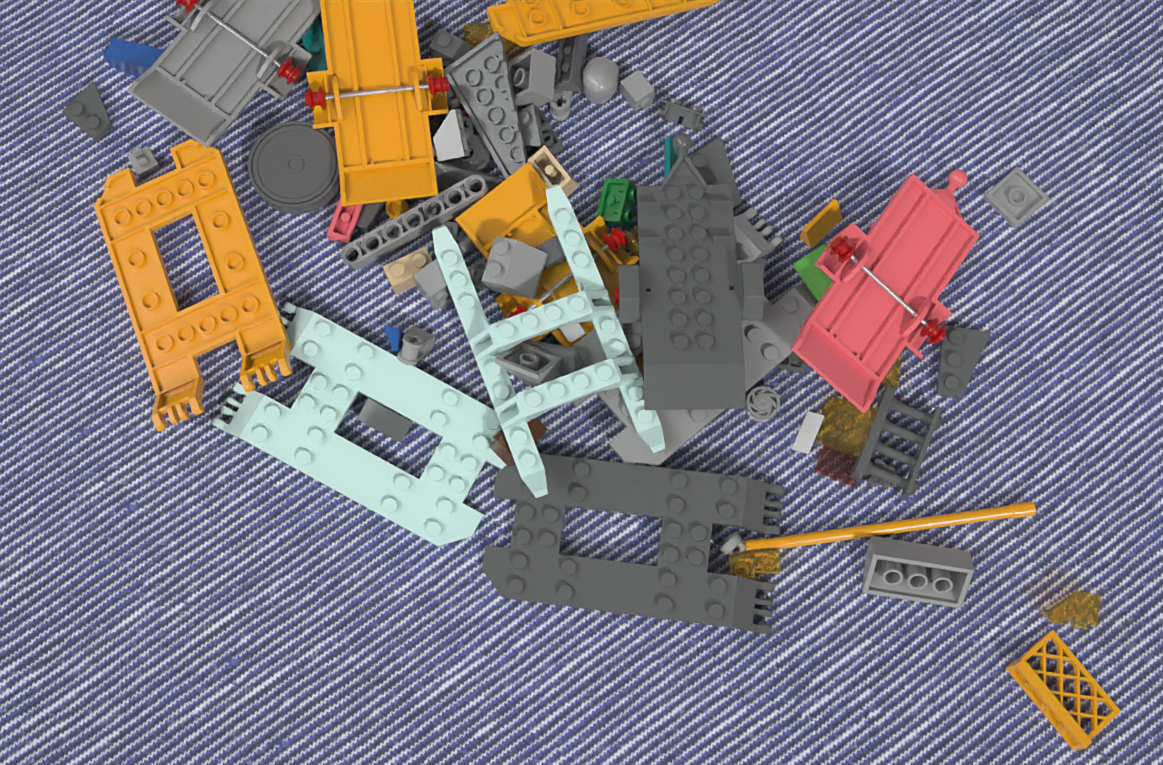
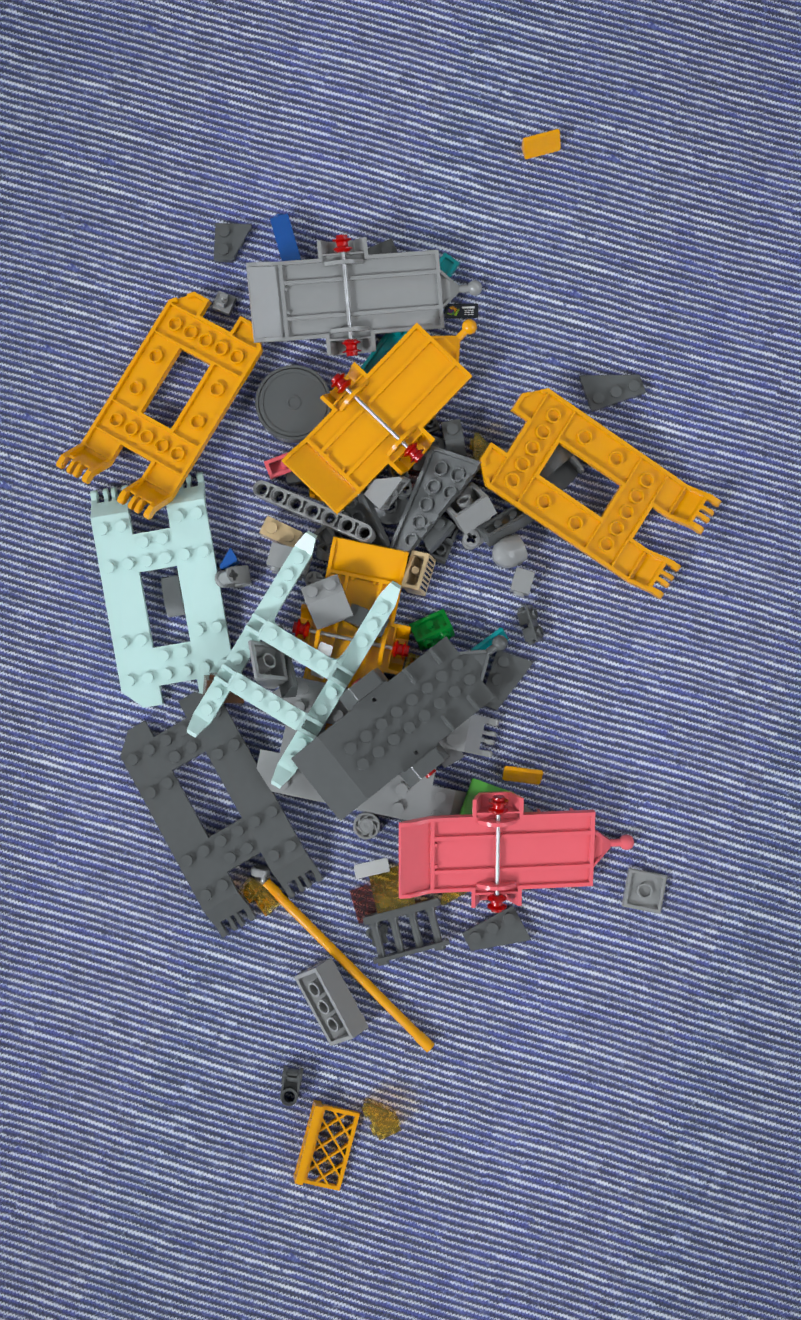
camera: 65 degrees right, 10 degrees up
none -> dark grey piece [280,1065,304,1106]

